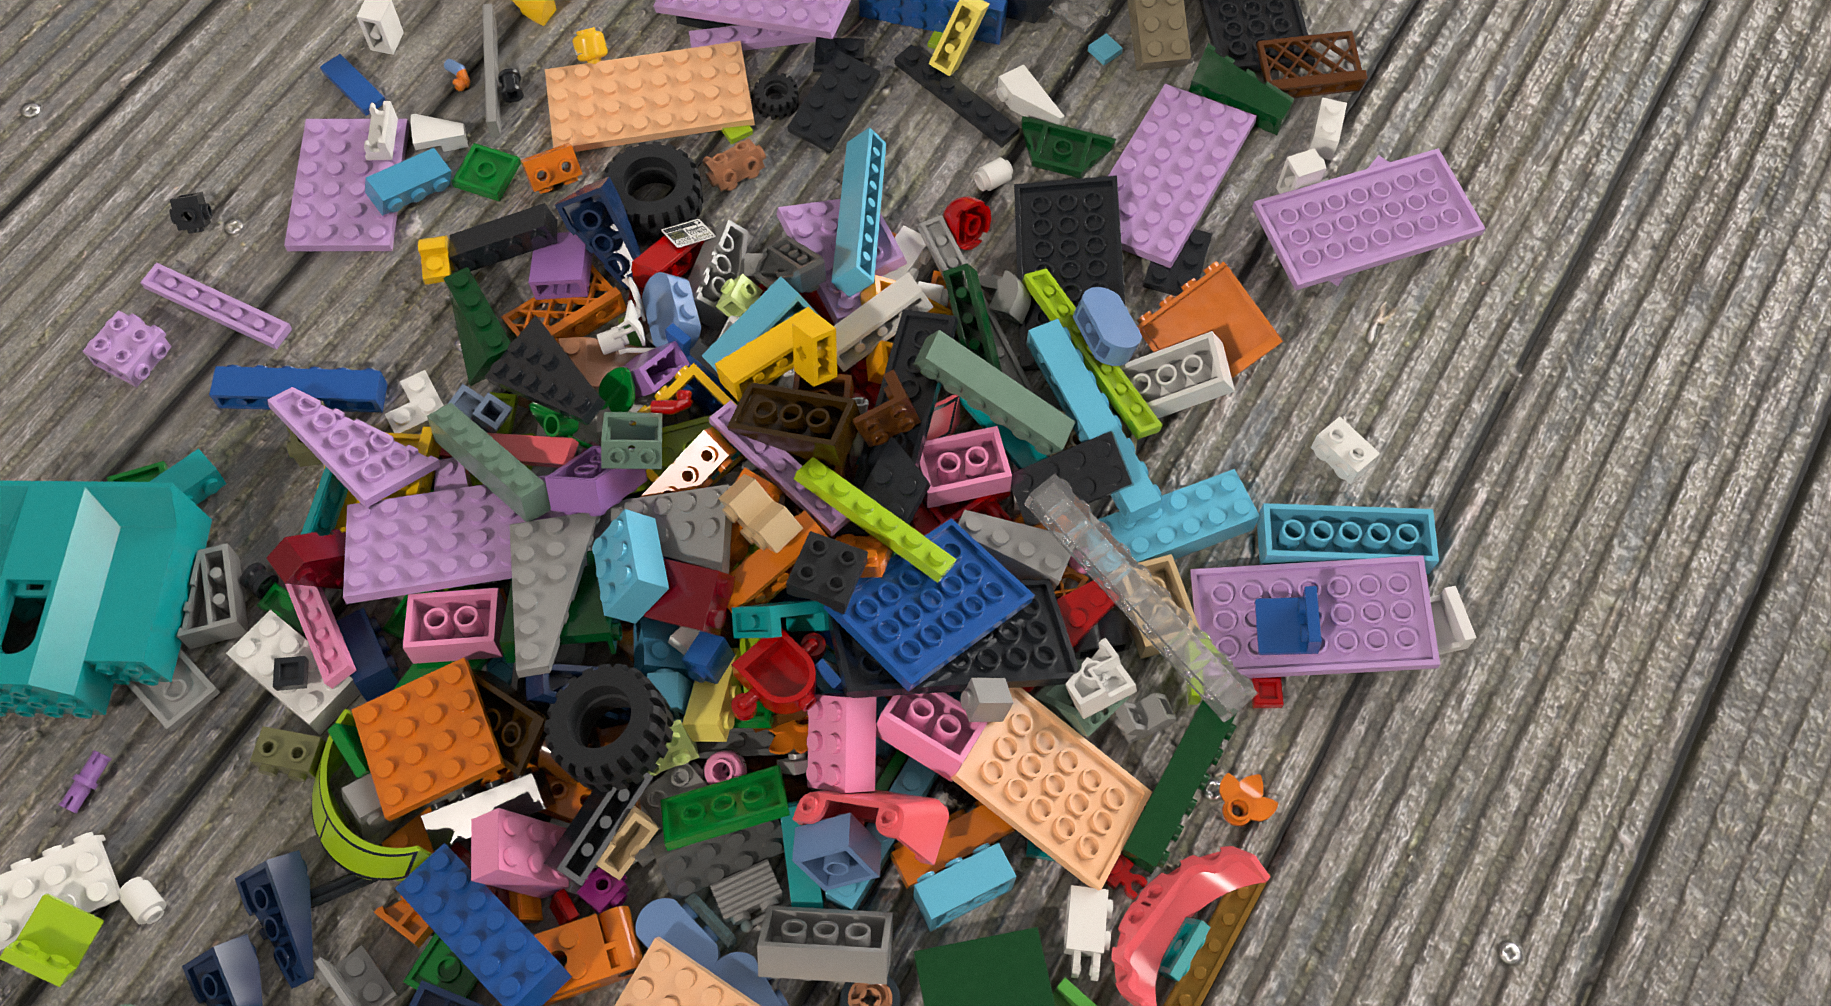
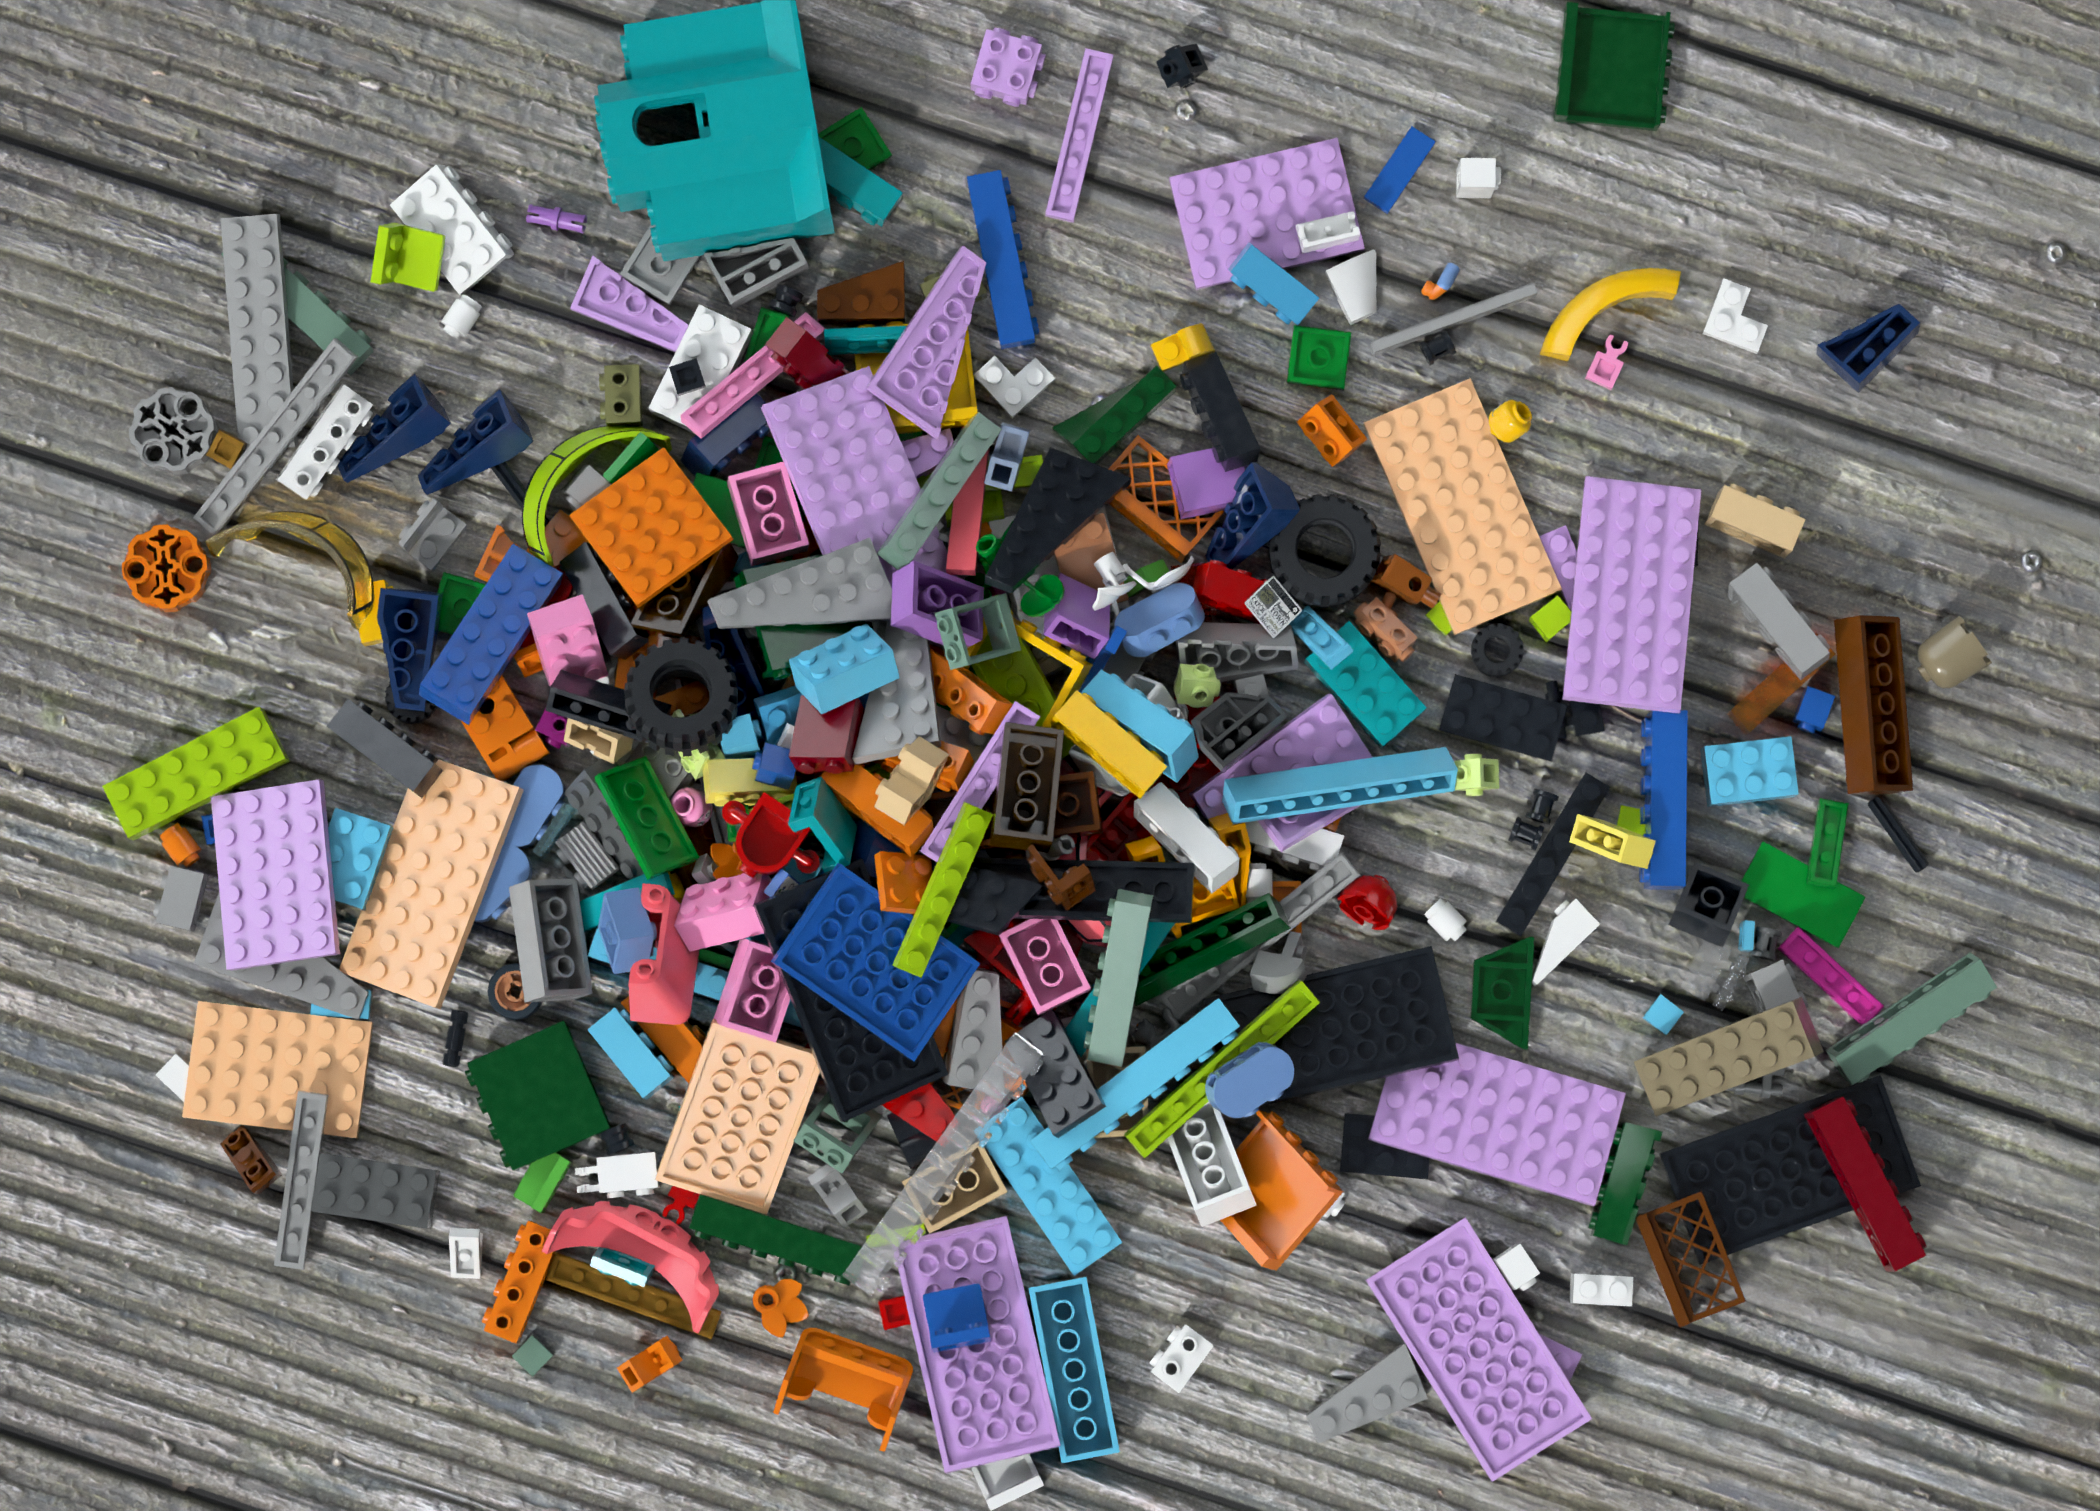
camera: 80 degrees right, 20 degrees up
red tile [549,889,579,926] -> none
red arm [650,390,693,415] -> none
black brick [786,531,868,614] -> none
yellow brick [792,313,837,387] -> none
light grey brick [961,678,1013,722] -> none
white slope [1066,638,1137,719] -> none
none -> lavender wing [571,256,688,352]
none -> black wheel [599,1123,635,1156]
none -> orange brick [617,1336,683,1393]
none -> orange windscreen [773,1328,913,1452]
none -> reddish brown wedge [817,261,905,325]
none -> medium azure tile [1288,606,1353,670]
none -> teal brick [1304,621,1427,749]
none -> light grey wedge [1306,1343,1428,1443]
none -> dark orange torso [1371,554,1441,608]
none -> yellowish green brick [1454,754,1499,796]
none -> black bush [1508,817,1544,851]
none -> black bush [1525,789,1559,825]
none -> lime panel [1528,595,1571,643]

